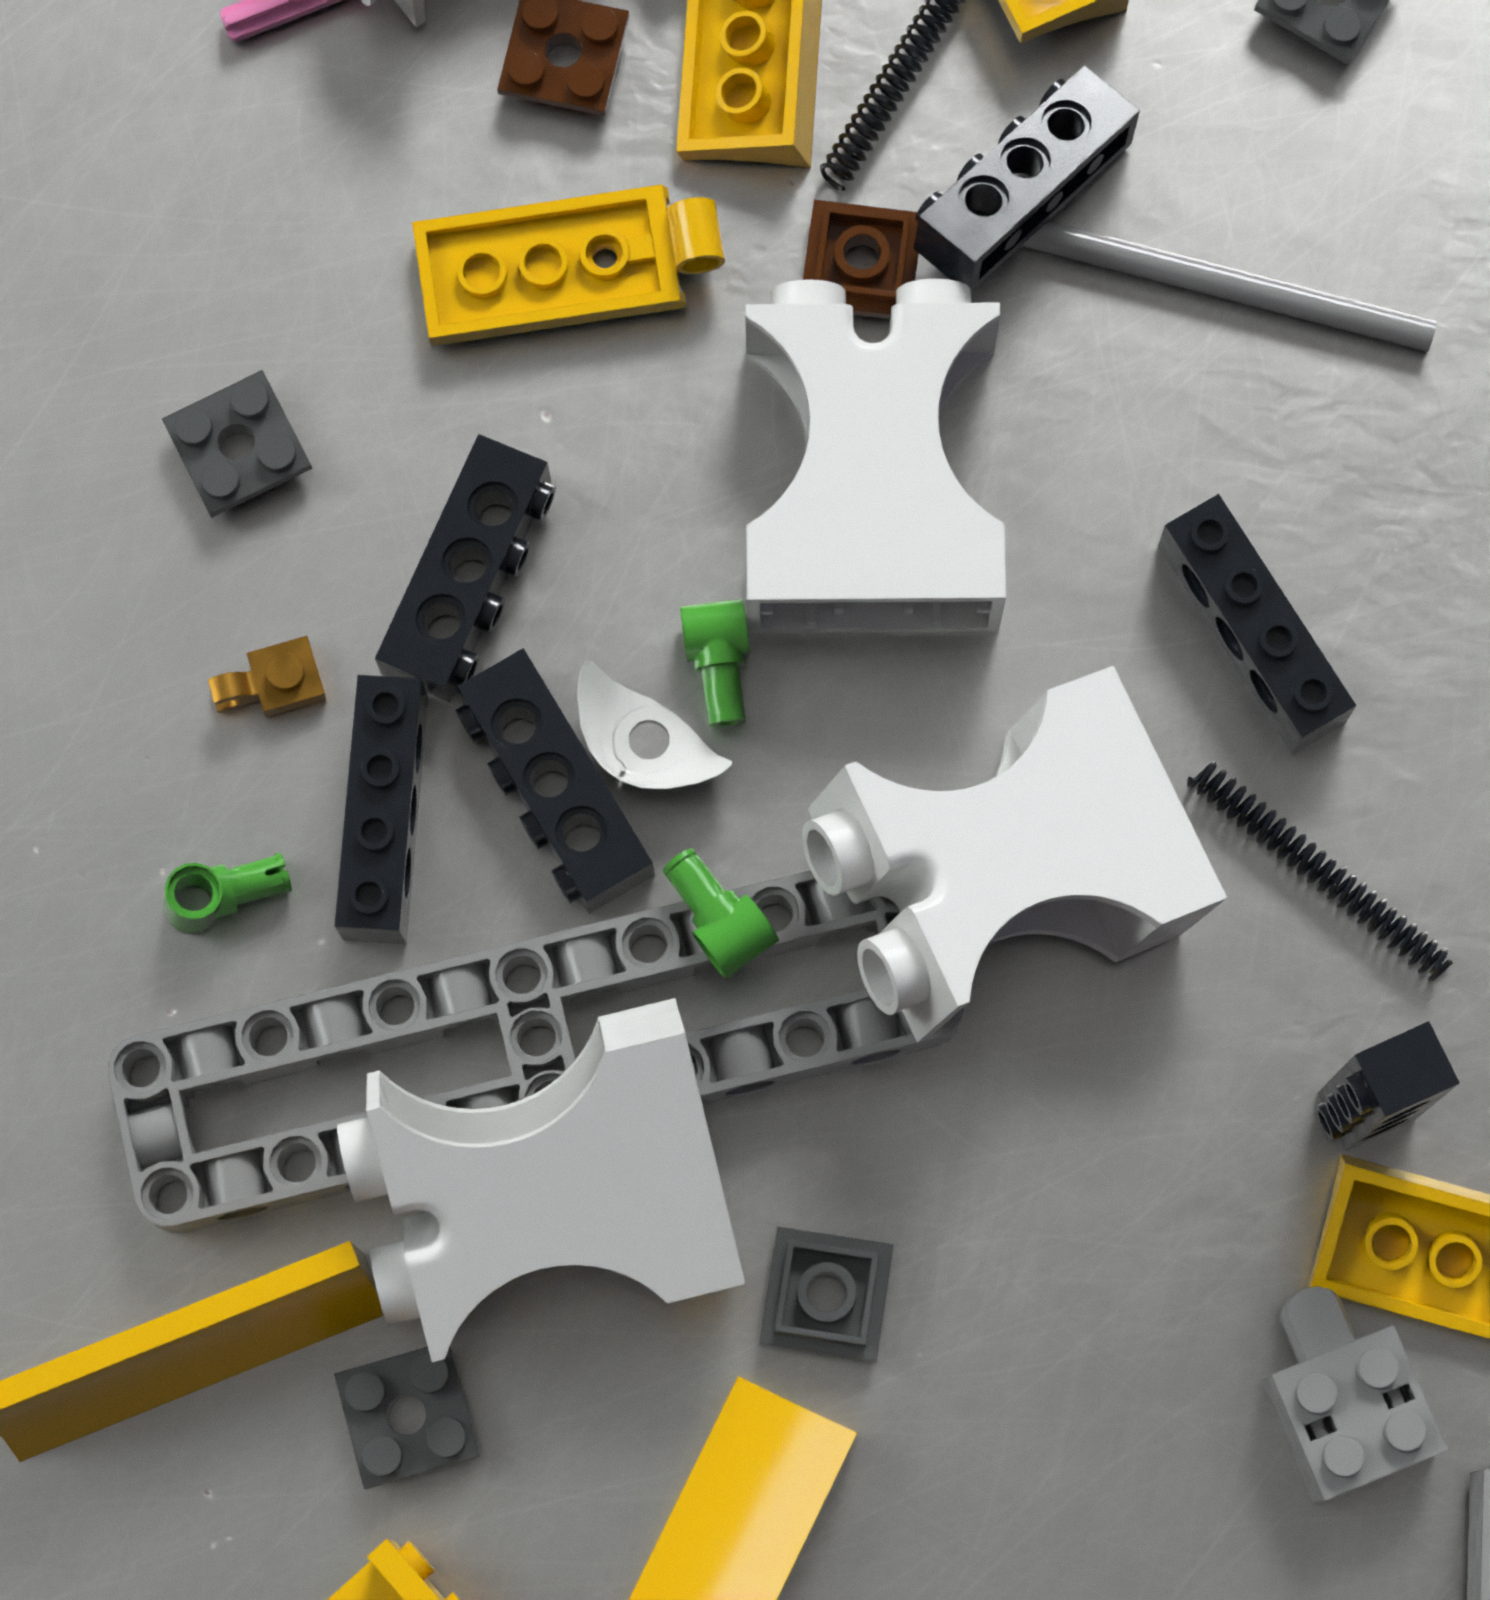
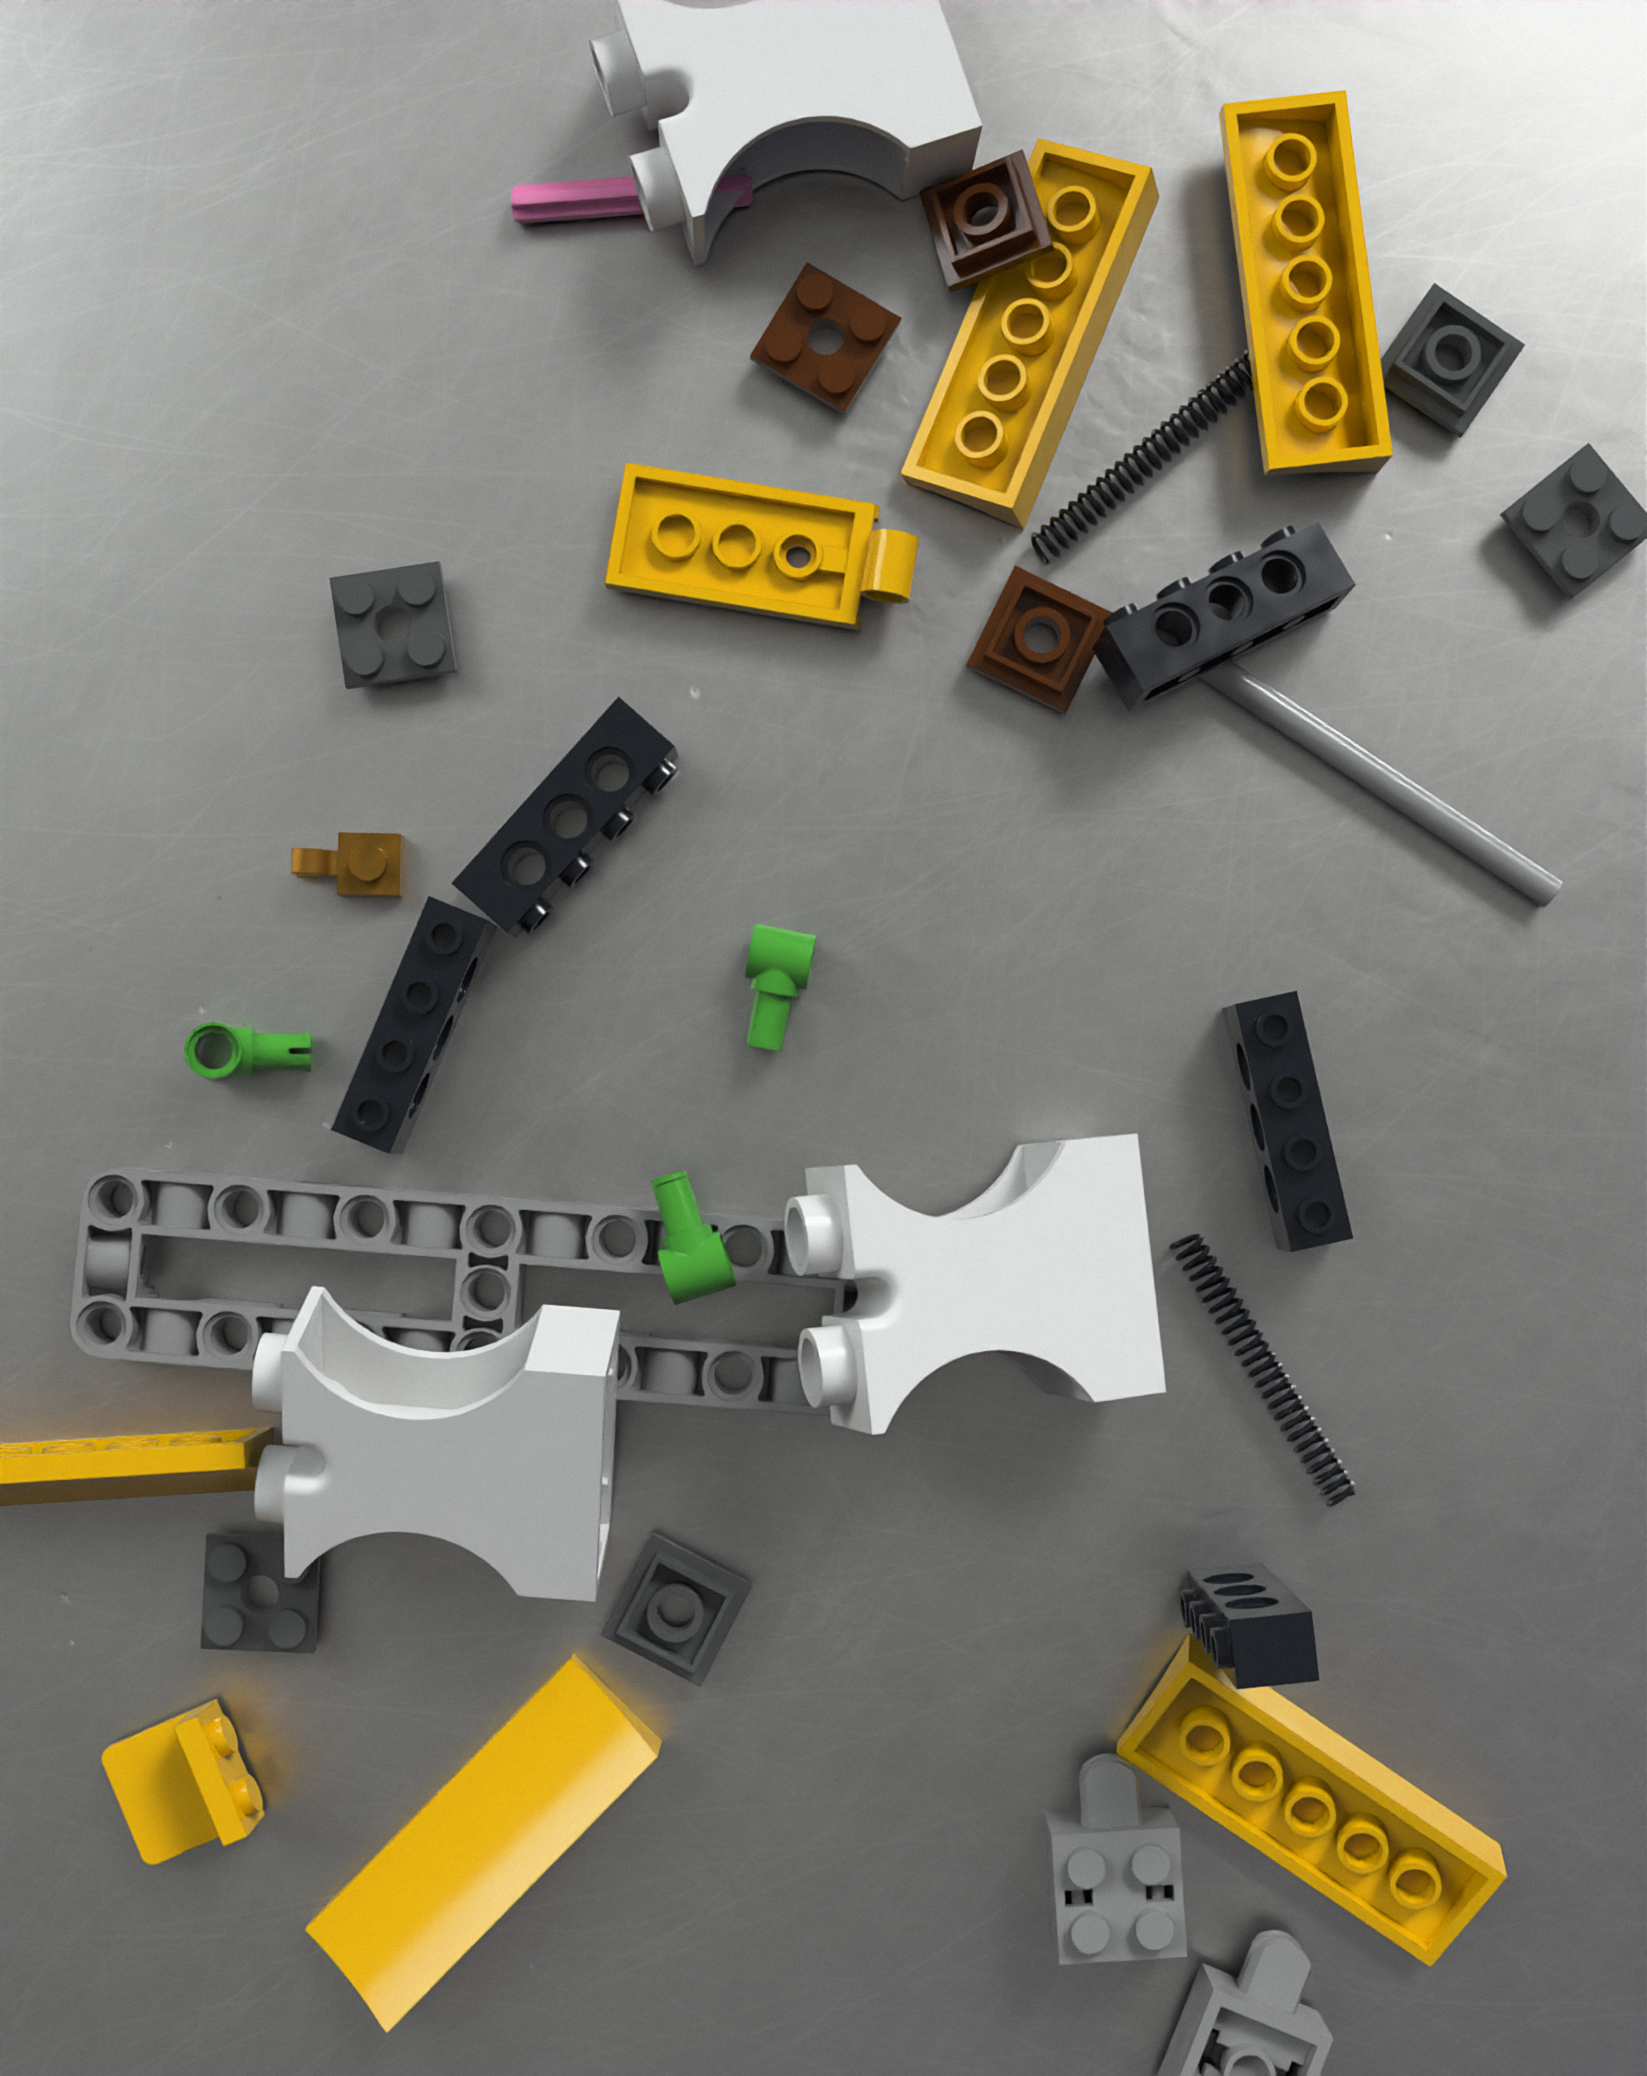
camera: 15 degrees right, 10 degrees up
black brick [455,648,655,914] -> none
white piece [577,661,732,789] -> none
white brick [745,279,1006,633] -> none

